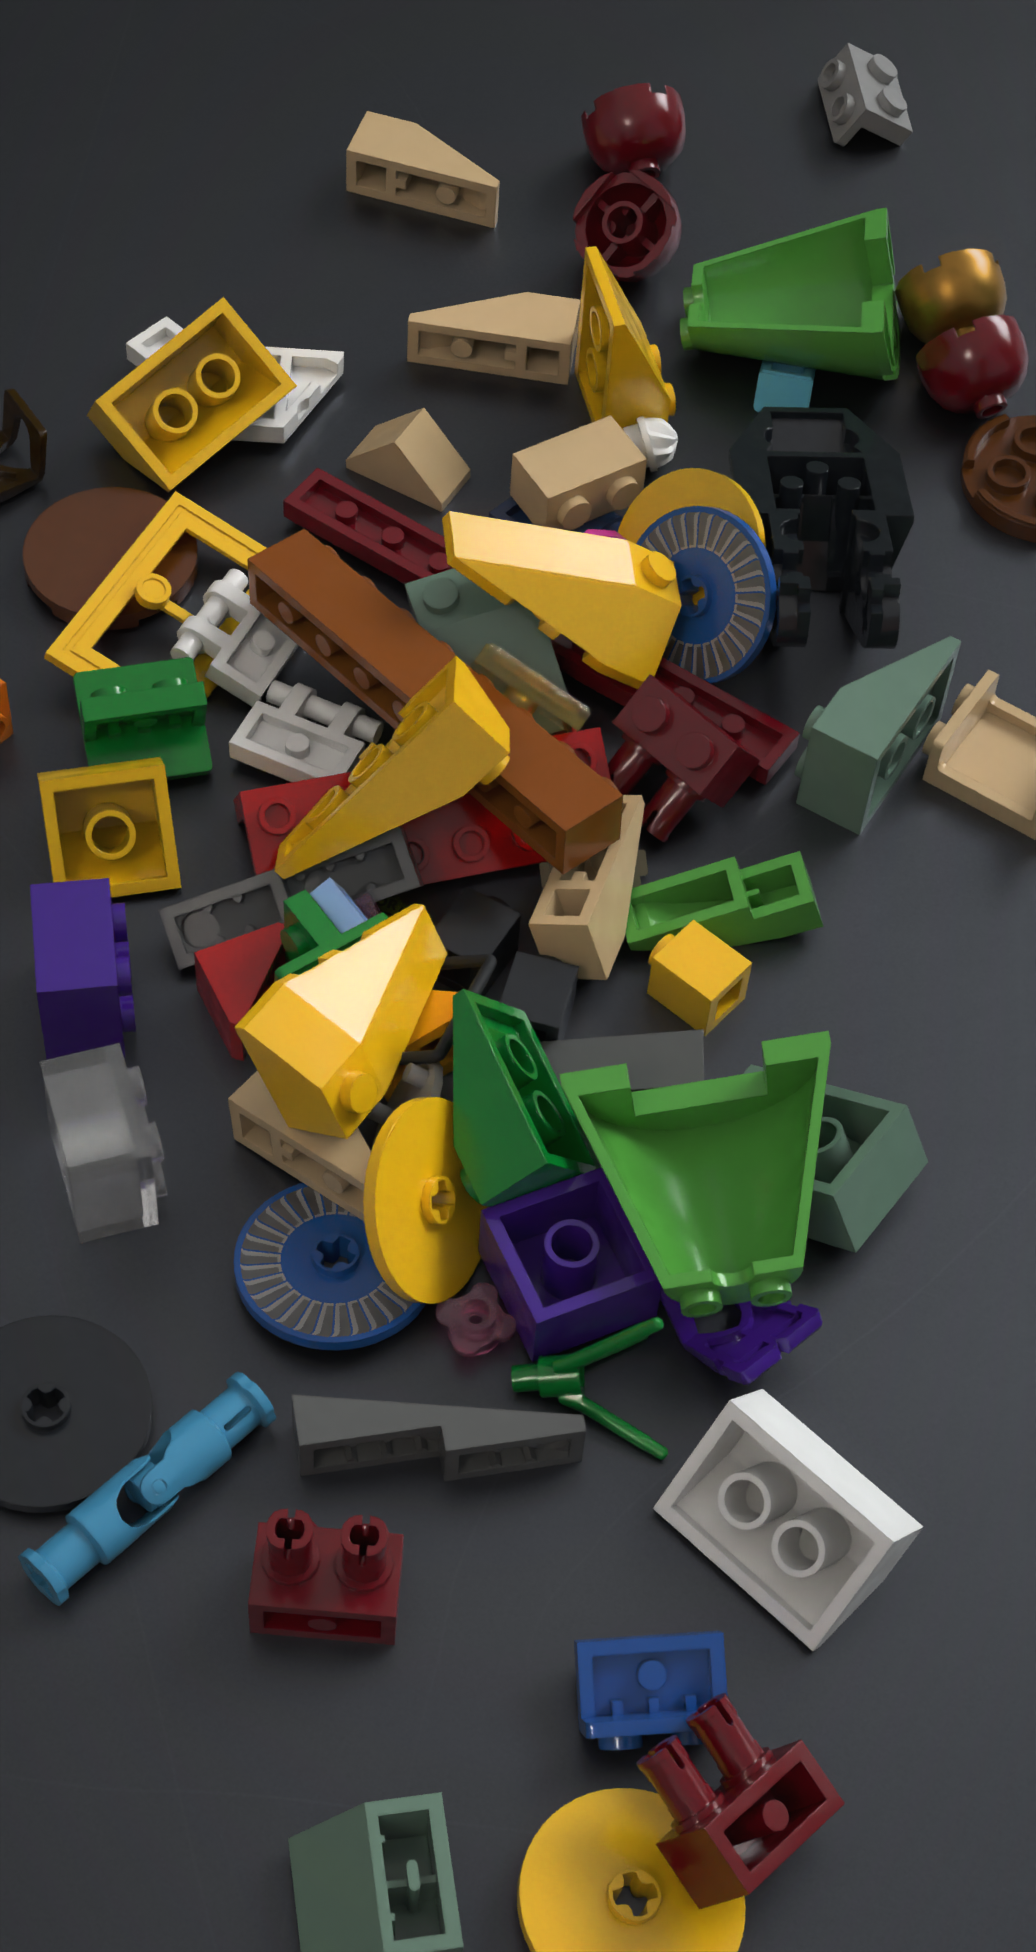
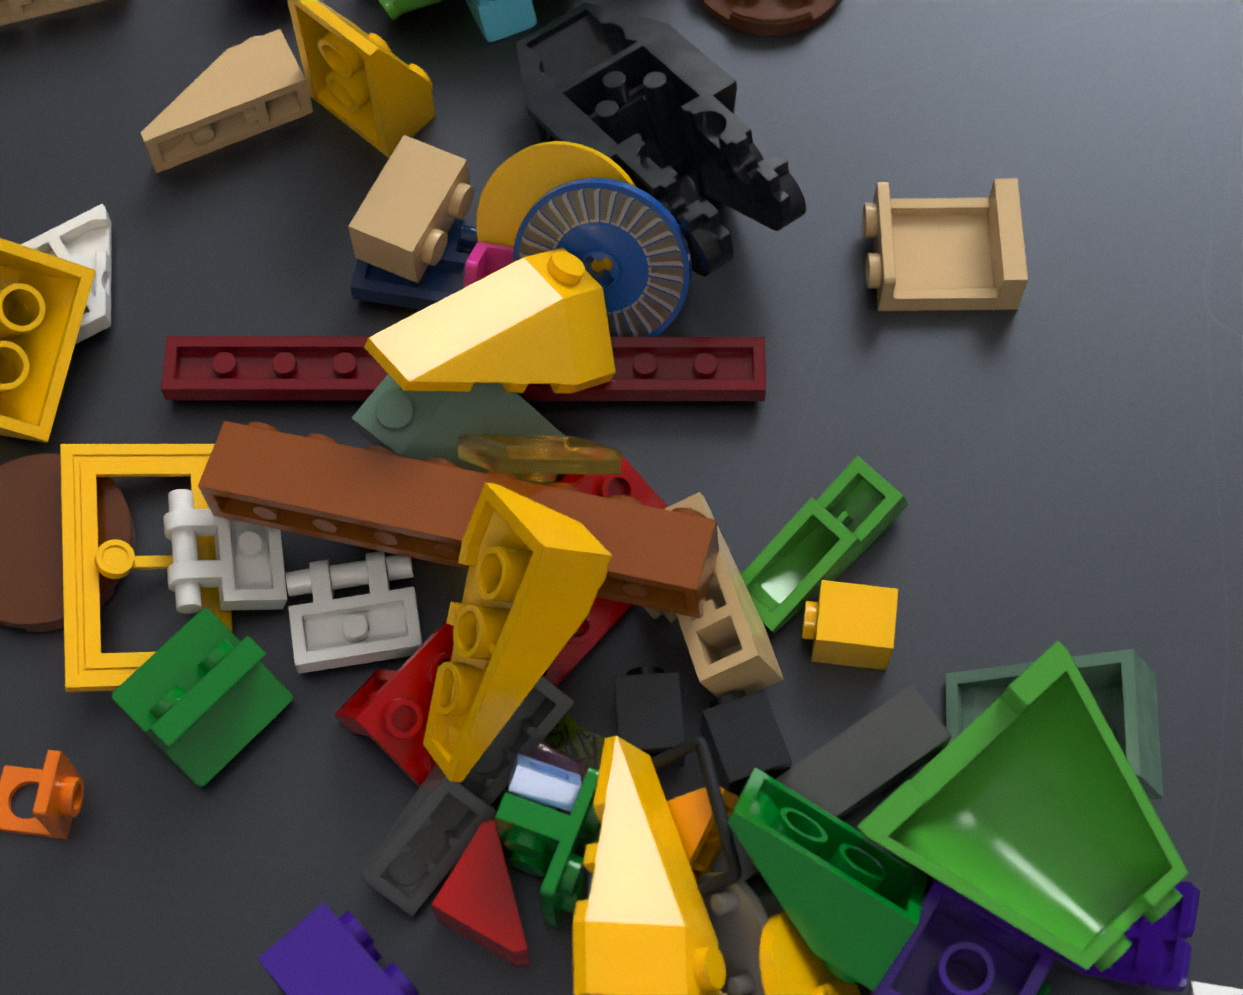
camera: 30 degrees left, 10 degrees up
yellow slope [37,757,182,898] -> none
tan slope [346,408,471,512] -> none
dark red brick [608,674,761,843] -> none
white plate [623,416,678,472] -> none
sand green slope [795,636,961,835] -> none

